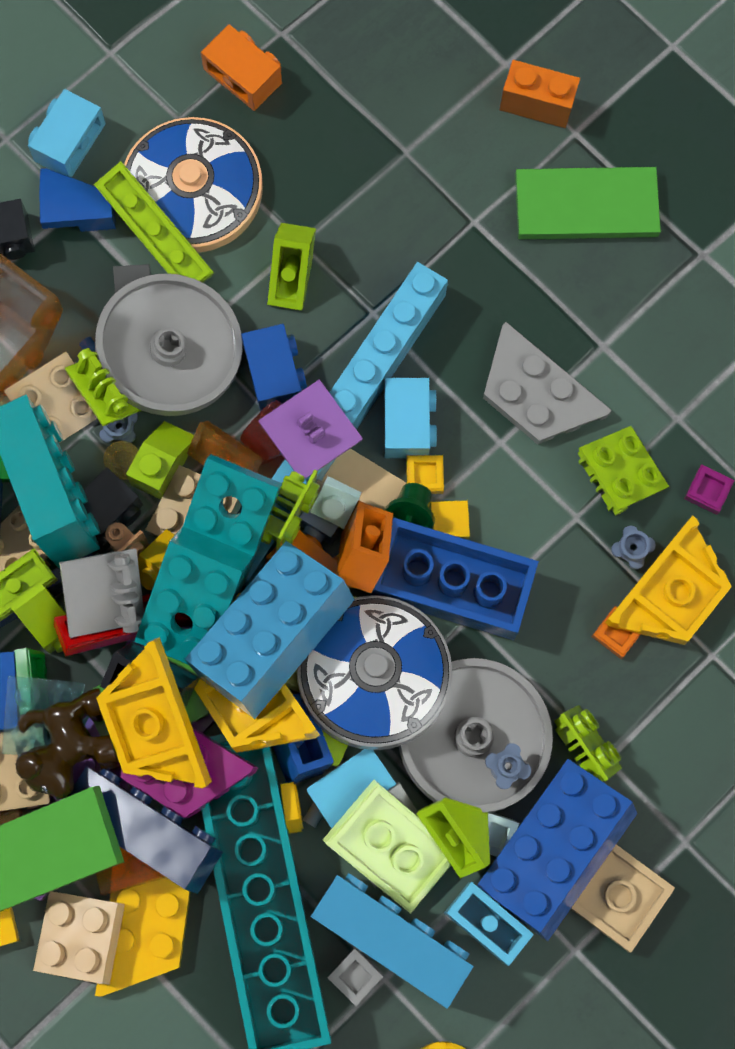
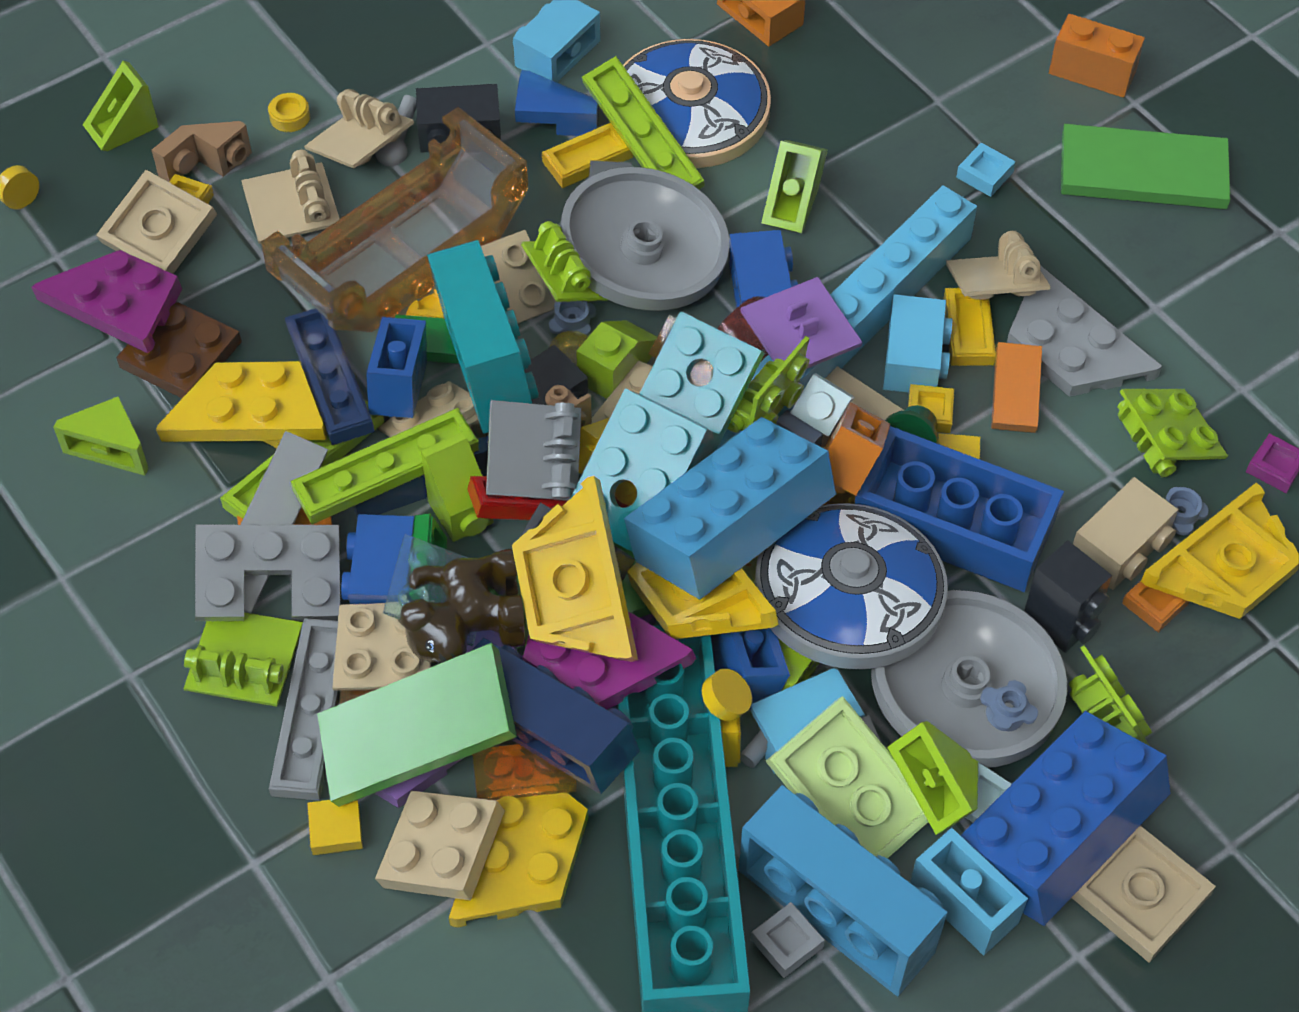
camera: 10 degrees right, 20 degrees down
none -> yellow tile [542,123,633,188]
none -> yellow tile [702,669,752,721]
none -> yellow tile [943,288,996,366]
none -> tan hinge [946,231,1050,299]
none -> medium azure plate [956,143,1016,197]
none -> orange tile [991,342,1042,433]
none -> black brick [1024,540,1112,653]
none -> tan brick [1073,477,1179,590]

